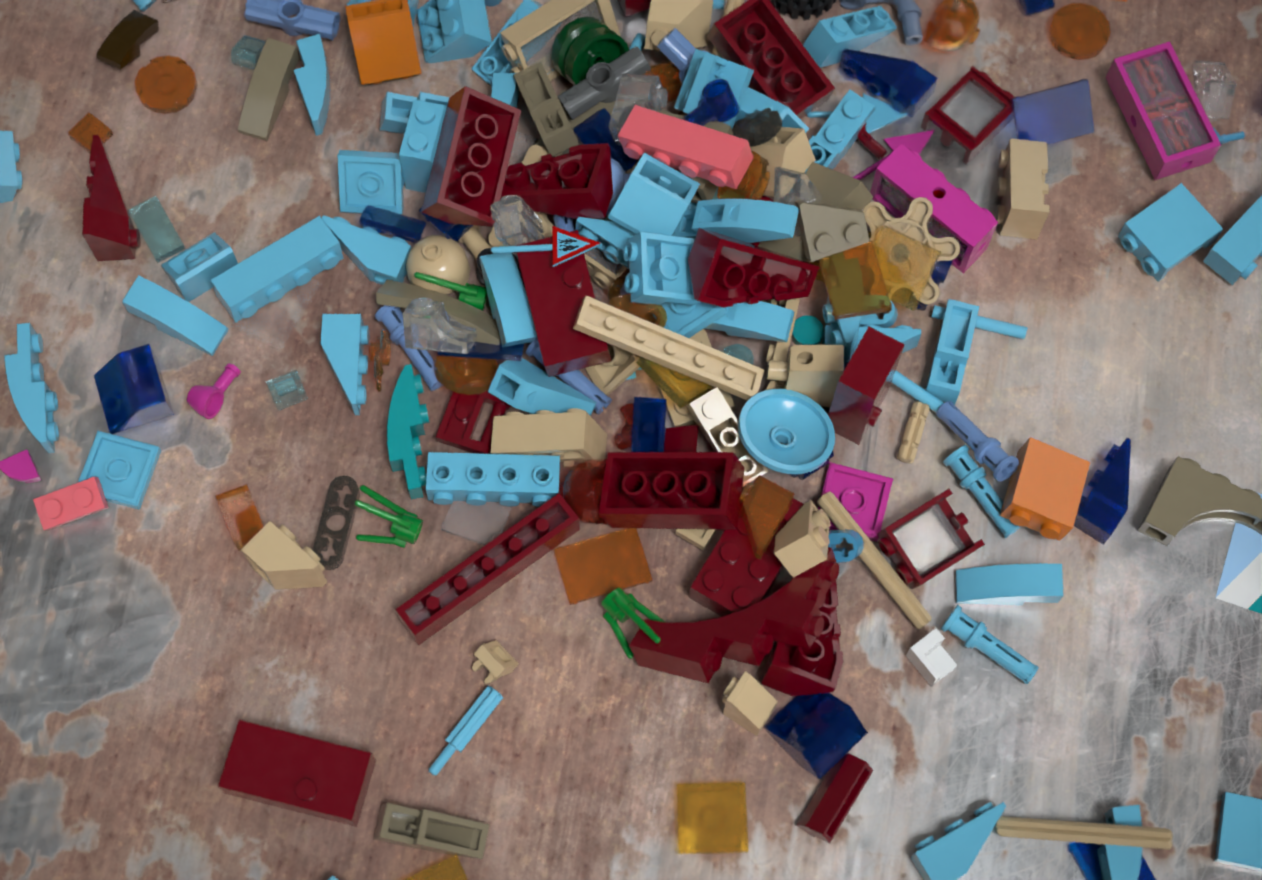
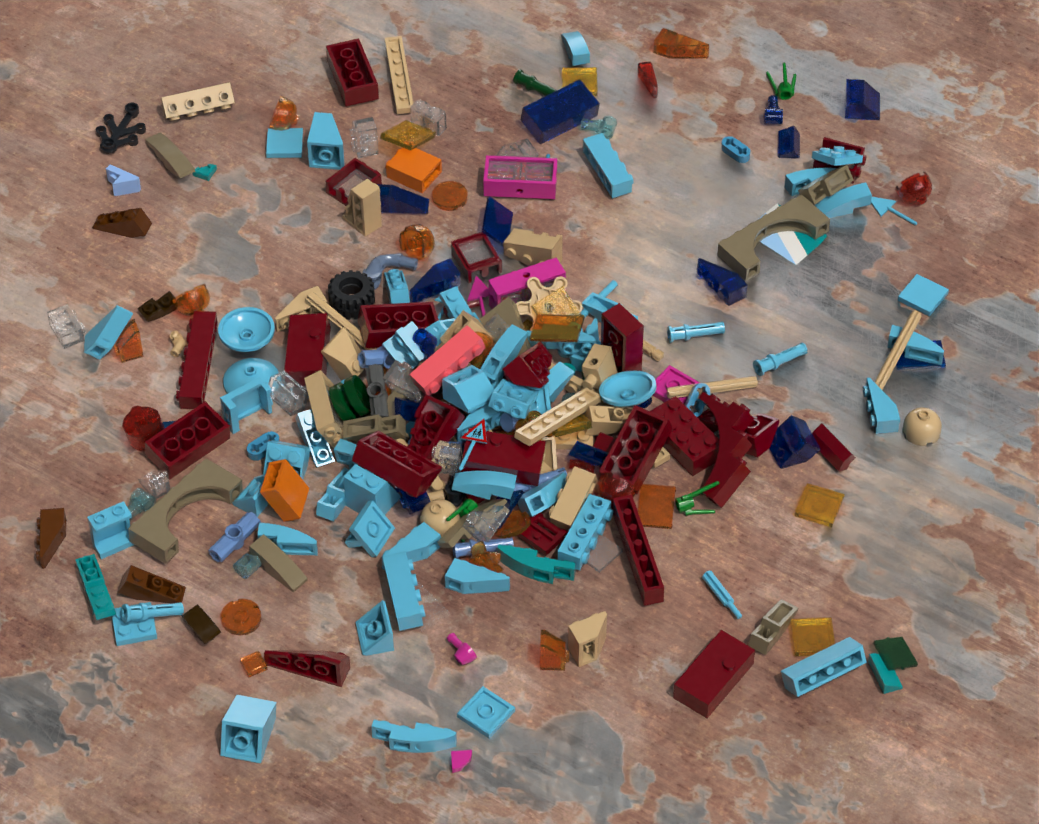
camera: 65 degrees left, 20 degrees down
coral plate [33,477,109,531] -> none
clear blue slope [94,344,174,434] -> none
medium azure slope [122,275,229,356] -> none
clear light blue tile [128,196,186,263] -> none
clear light blue brick [266,370,308,410] -> none
clear smoke beam [313,476,360,570] -> none
green plant [355,485,423,548] -> none
clear blue slope [359,205,426,243] -> none
tan tile [472,640,519,684] -> none
tan slope [722,671,778,736] -> none
clear smoke gear [732,108,783,146] -> none
clear orange slope [739,475,795,560] -> none
tan slope [774,500,831,577] -> none
dark tan wing [794,200,870,262] -> none
window [876,489,985,589] -> none
white panel [906,628,957,687] -> none
medium blue pin [937,401,1019,481] -> none
medium azure slope [955,563,1064,606] -> none
orange brick [1000,437,1090,541] -> none
medium azure panel [1118,183,1223,282] -> none

